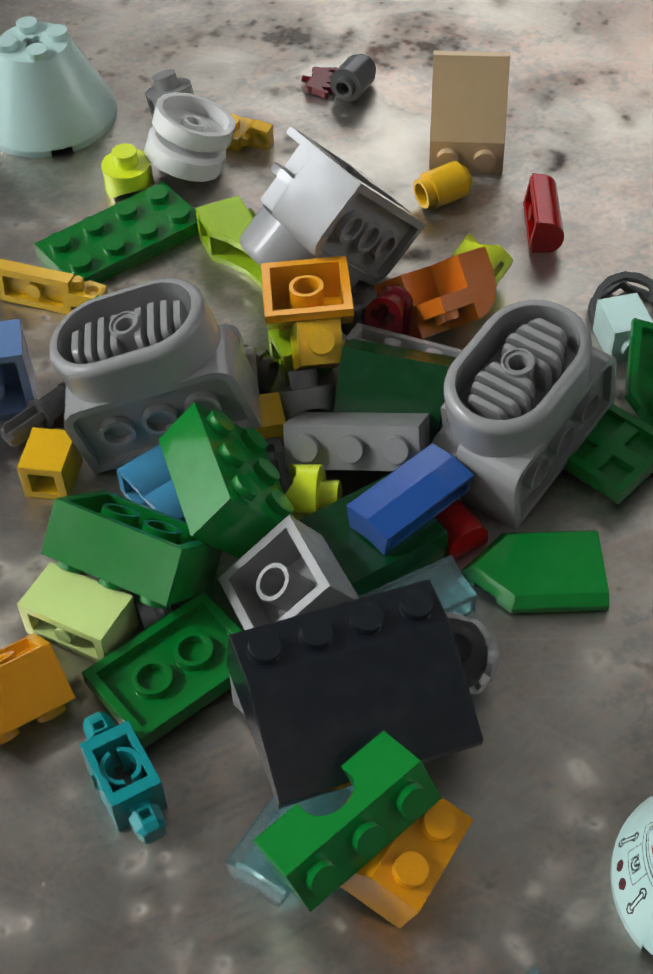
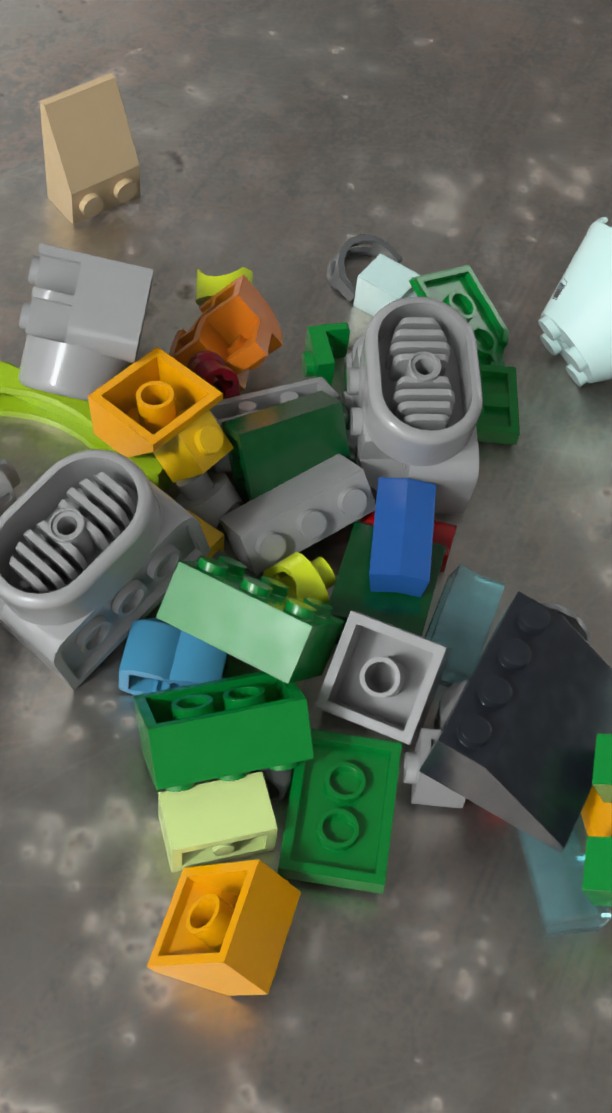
camera: 50 degrees left, 5 degrees up
yellow brick [17,427,83,500] -> none
teal piece [79,711,168,844] -> none
yellow brick [413,161,472,209] -> none
green tile [459,530,610,614] -> none
red brick [523,173,564,253] -> none

